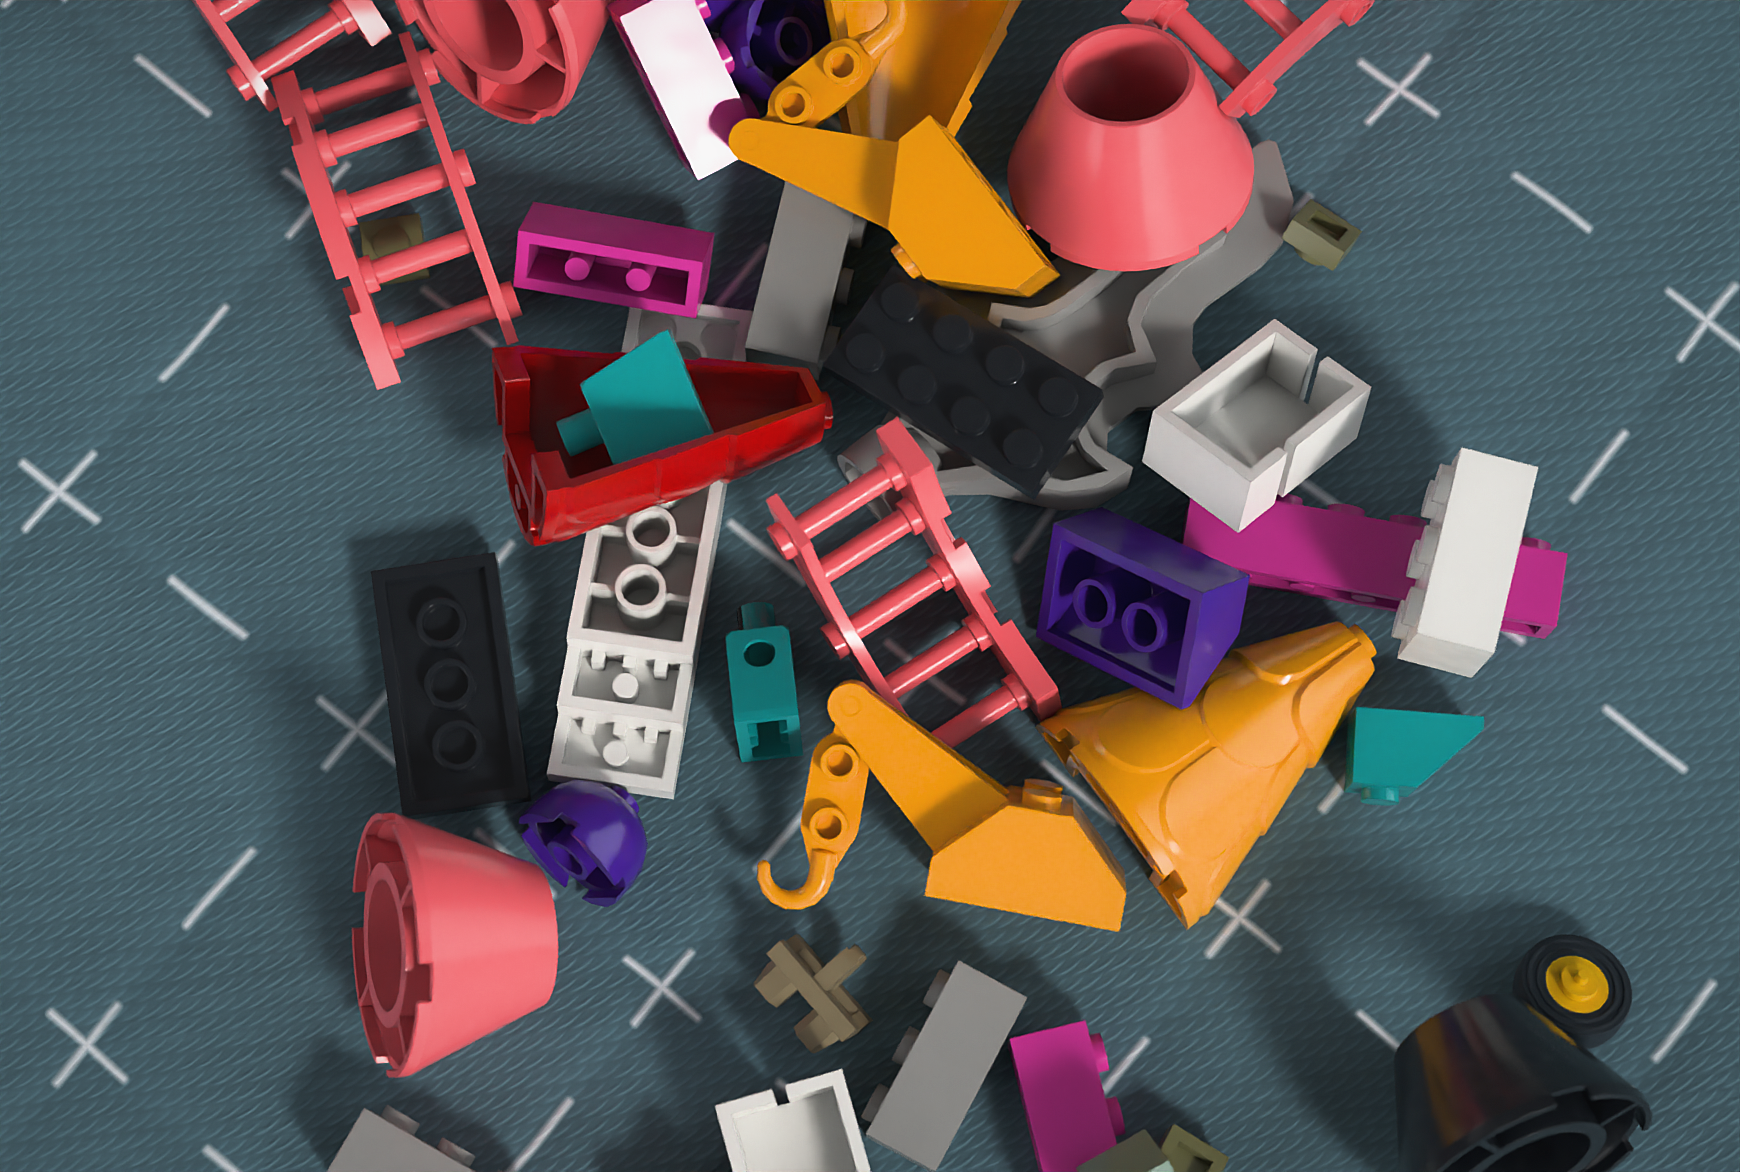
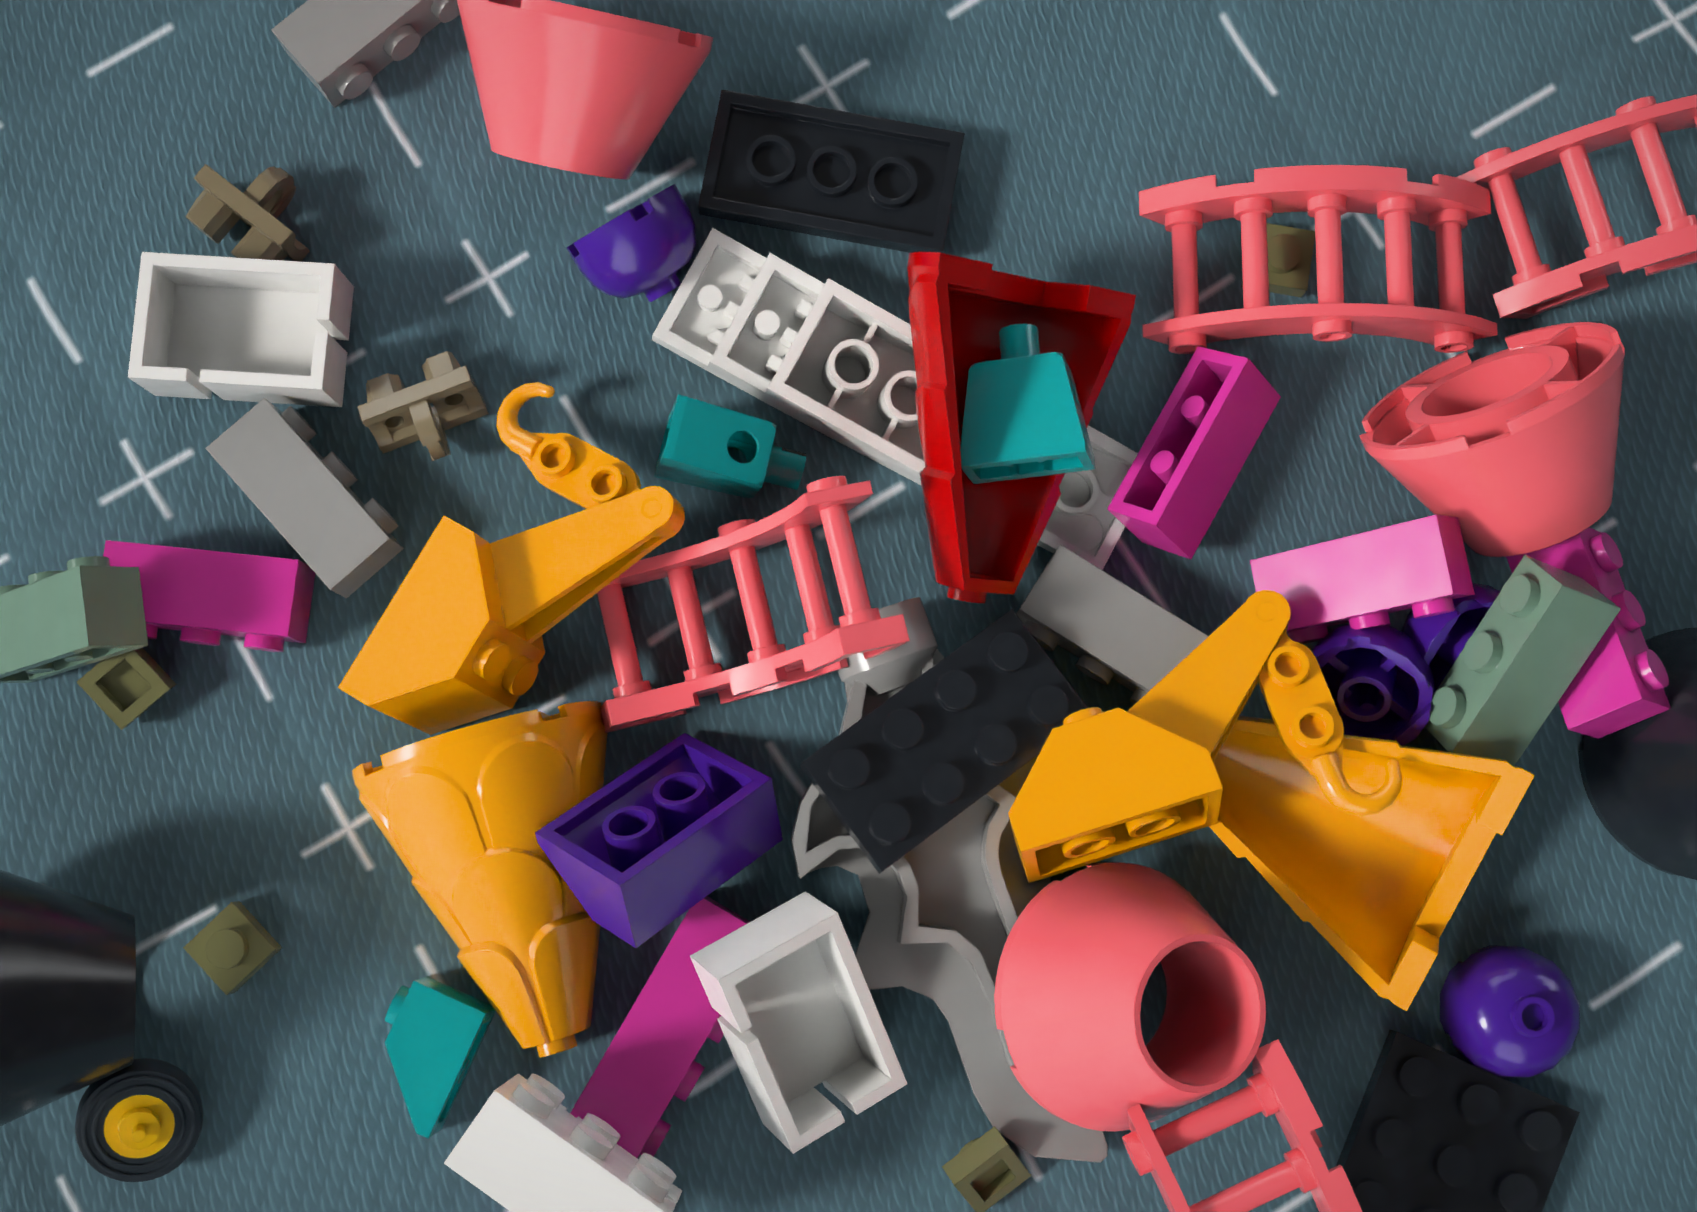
camera: 105 degrees right, 5 degrees up
none -> olive plate [183,901,282,995]

